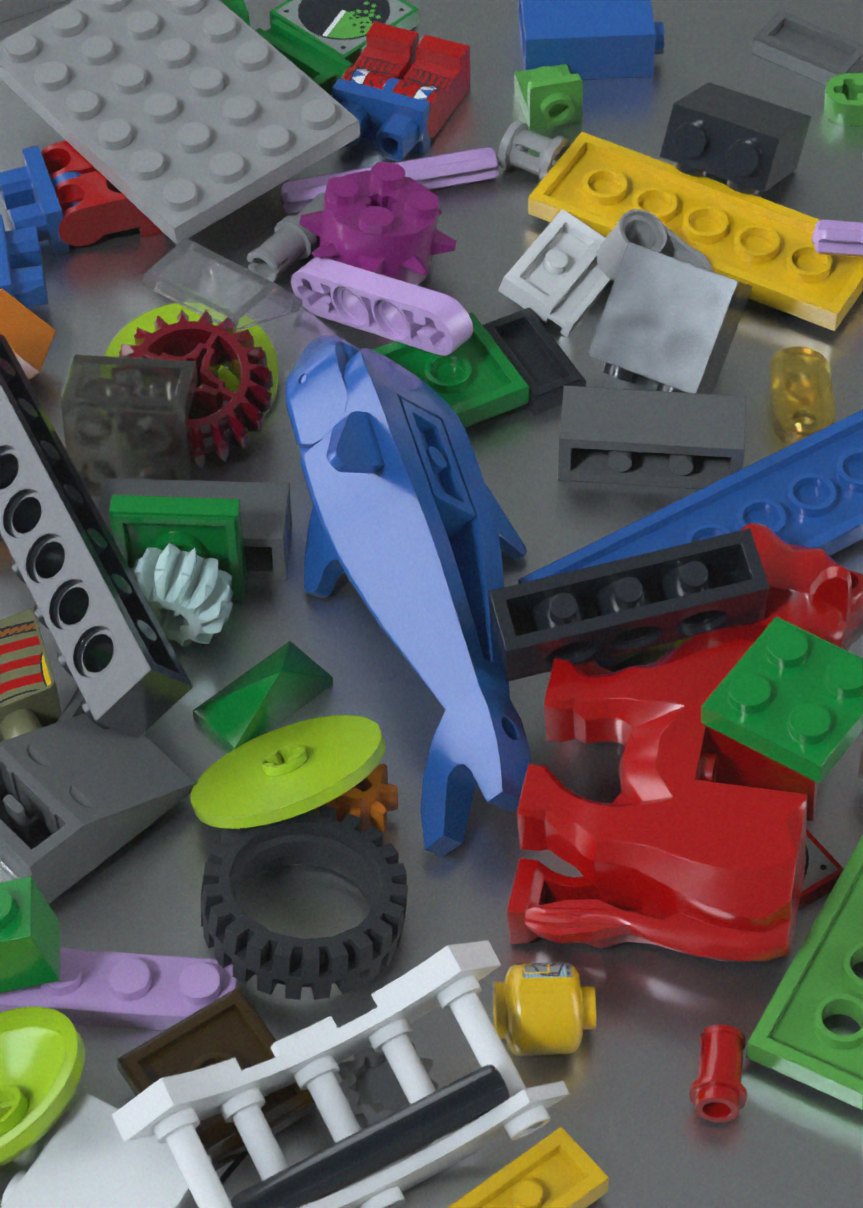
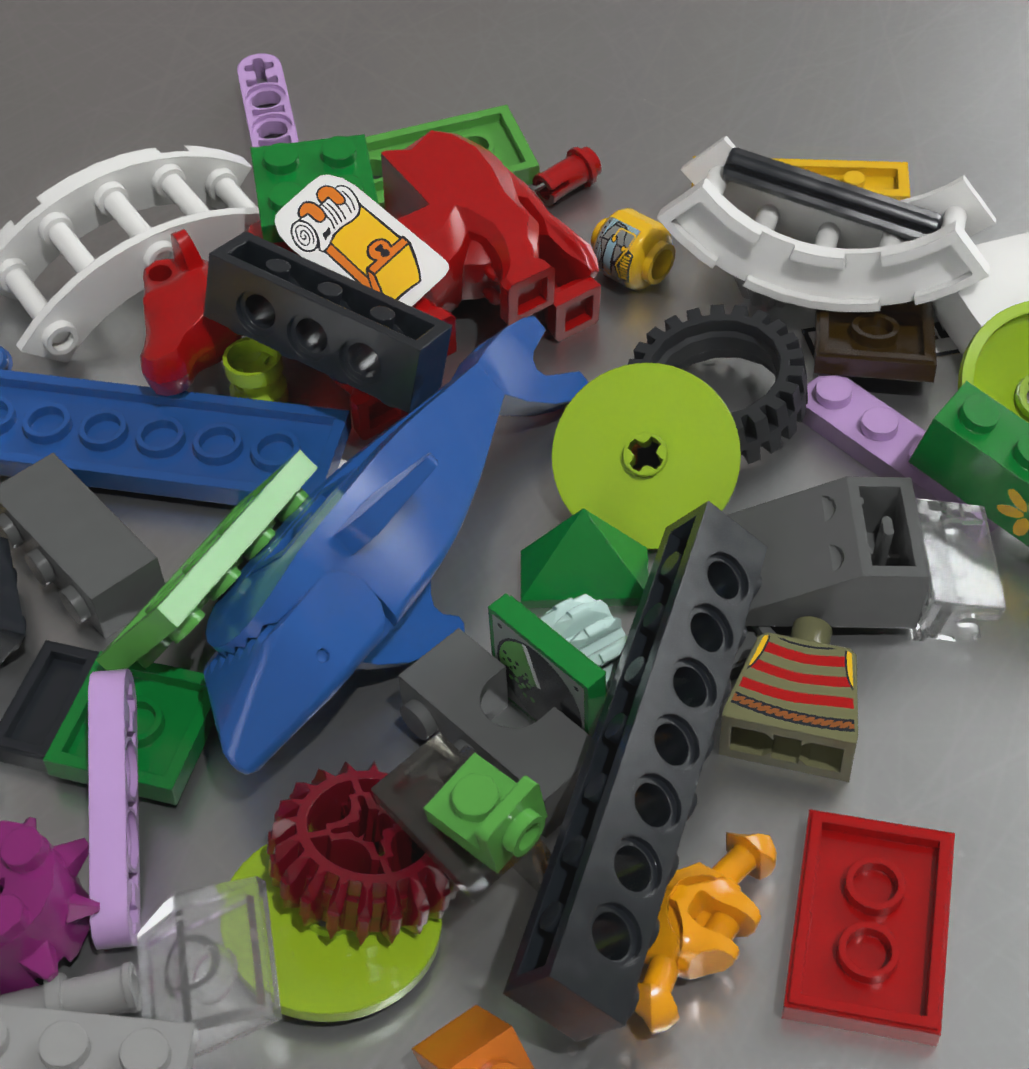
camera: 135 degrees left, 0 degrees up
none -> bright green plate [96,450,318,670]
none -> sticker [274,175,449,307]
none -> bright green bracket [423,752,548,874]

